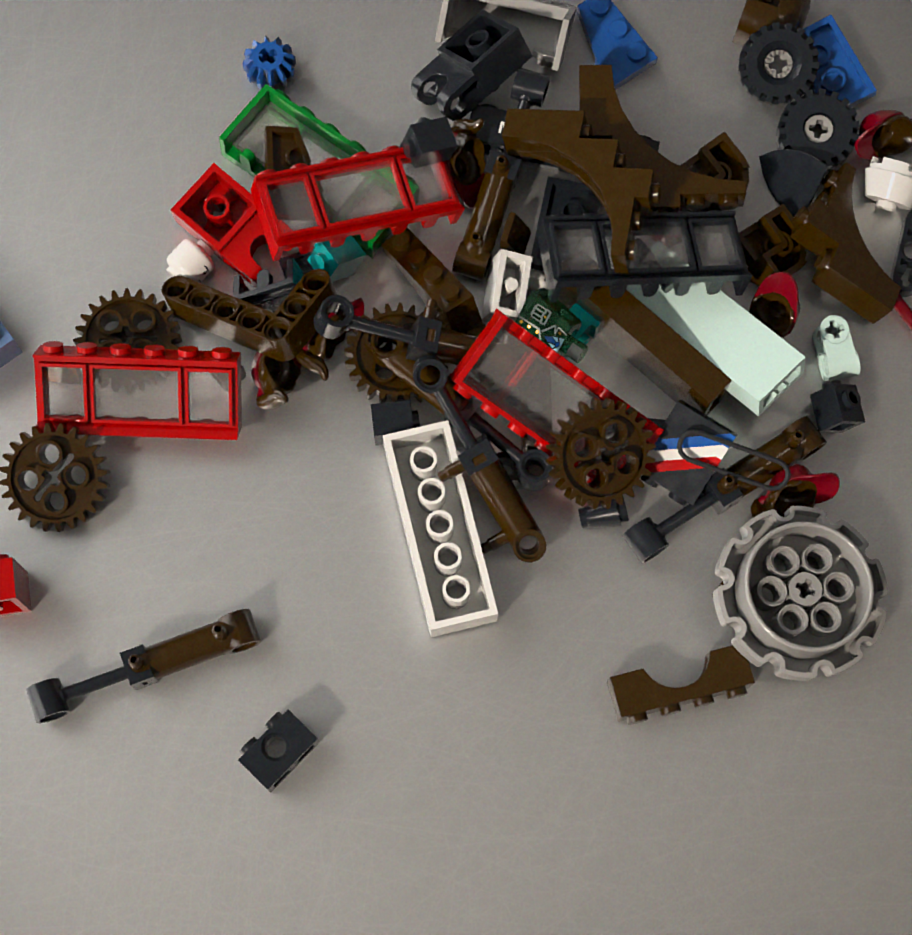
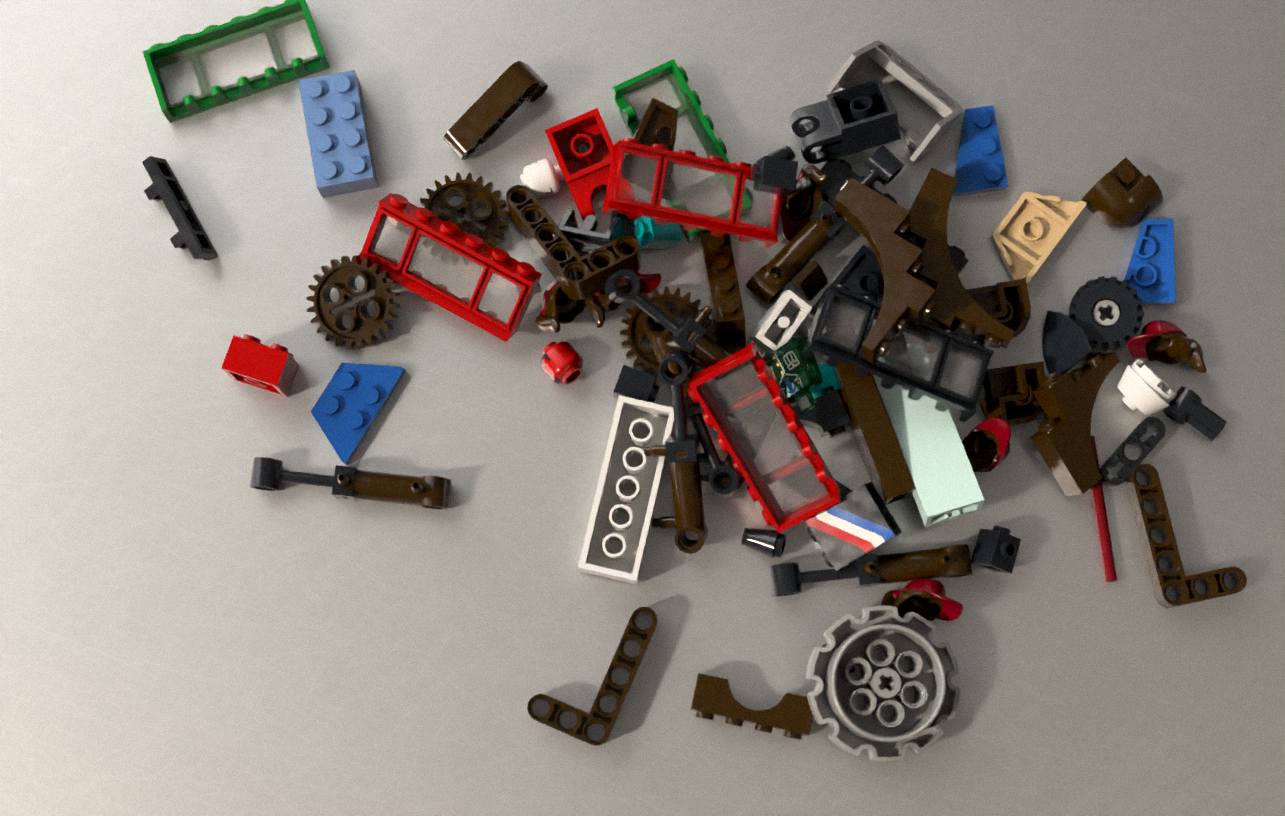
camera: 30 degrees right, 5 degrees up
black brick [238,709,320,793] -> none
blue gear [242,35,296,90] -> none
dark brown gear [545,397,656,510] -> none
black piece [677,429,790,491] -> none
black bush [738,22,819,106] -> none
light aqua piece [812,315,861,382] -> none
none -> blue wing [311,363,406,465]
none -> dark brown beam [443,61,548,160]
none -> dark brown beam [527,607,657,746]
none -> red head [540,341,583,385]
none -> black arch [784,390,851,439]
none -> tan wing [990,191,1087,284]

